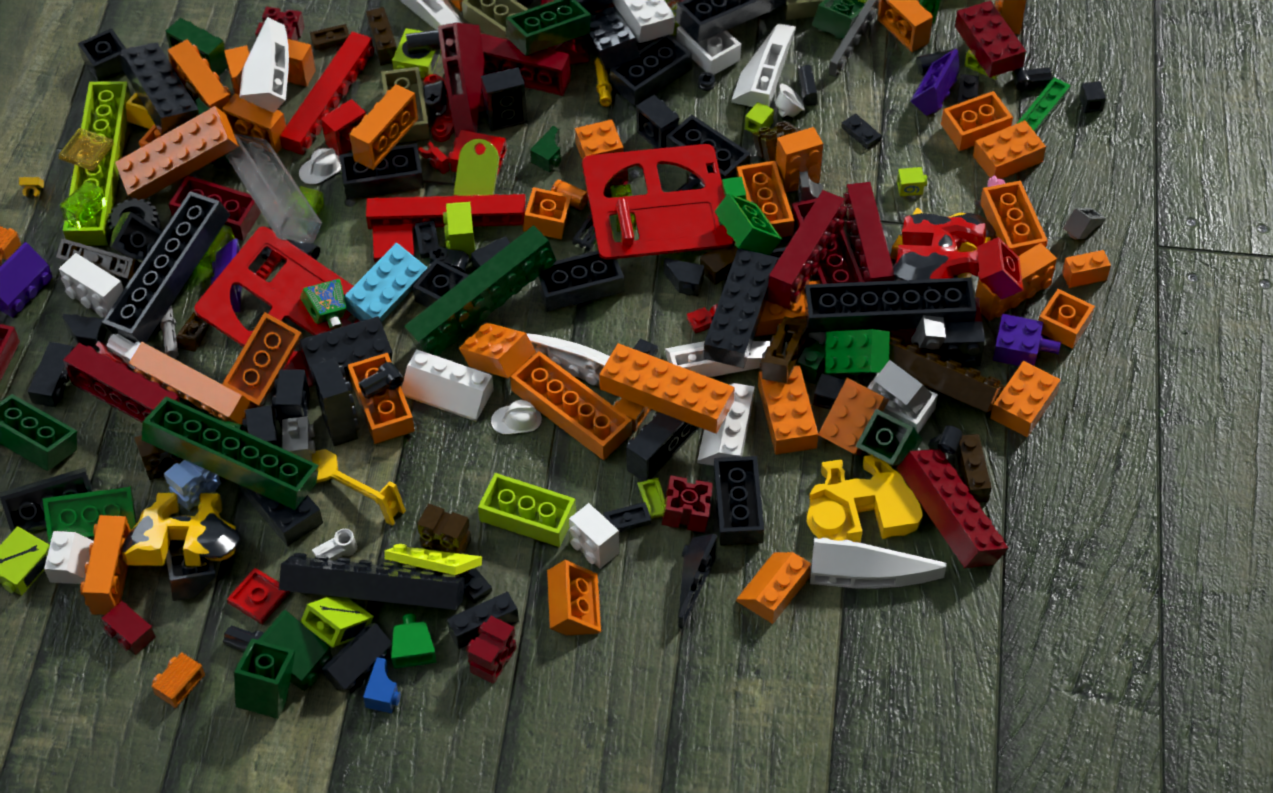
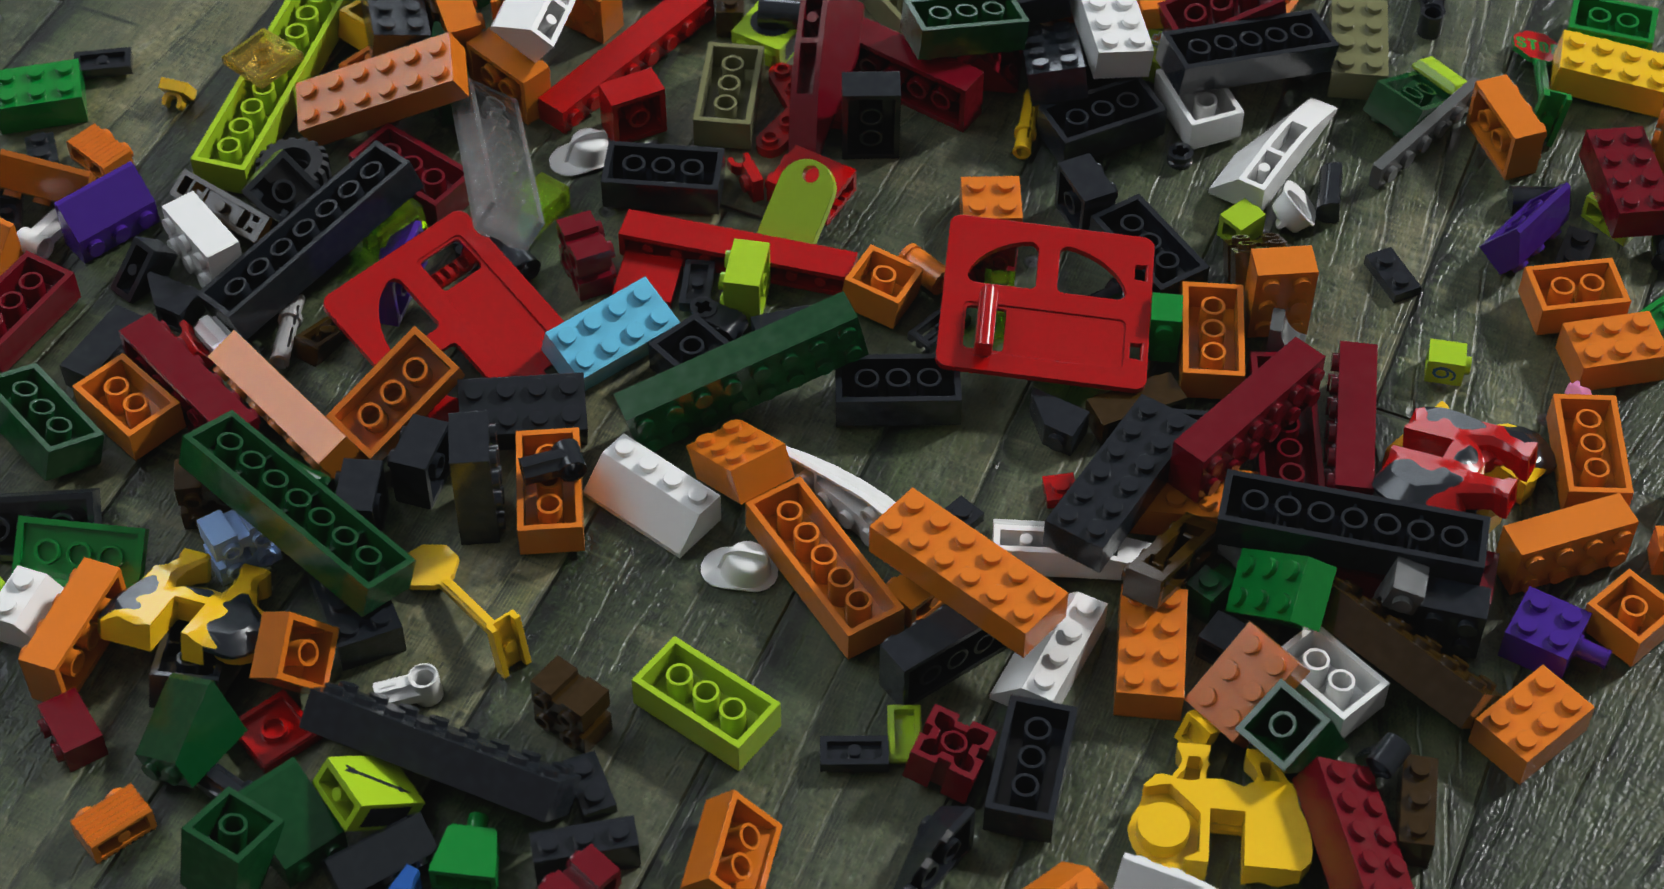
camera: 15 degrees right, 5 degrees down
clear neon green brick [60,180,107,229] -> none
light grey brick [282,416,315,462] -> none
green torso [300,279,346,330] -> none
orange brick [350,84,418,170] -> none
neon yellow wing [385,544,482,575] -> none
black piece [423,80,447,117] -> none
dark green arch [530,126,561,172] -> none
white brick [569,503,619,568] -> none
green brick [714,193,782,256] -> none
light grey brick [874,360,932,414] -> none
red brick [976,237,1023,299] -> none
none -> orange brick [72,353,186,461]
none -> black slope [110,236,179,304]
none -> dark green slope [135,673,248,788]
none -> orange brick [249,611,340,694]
none -> dark red brick [556,210,617,302]
none -> yellow tile [1174,709,1220,745]

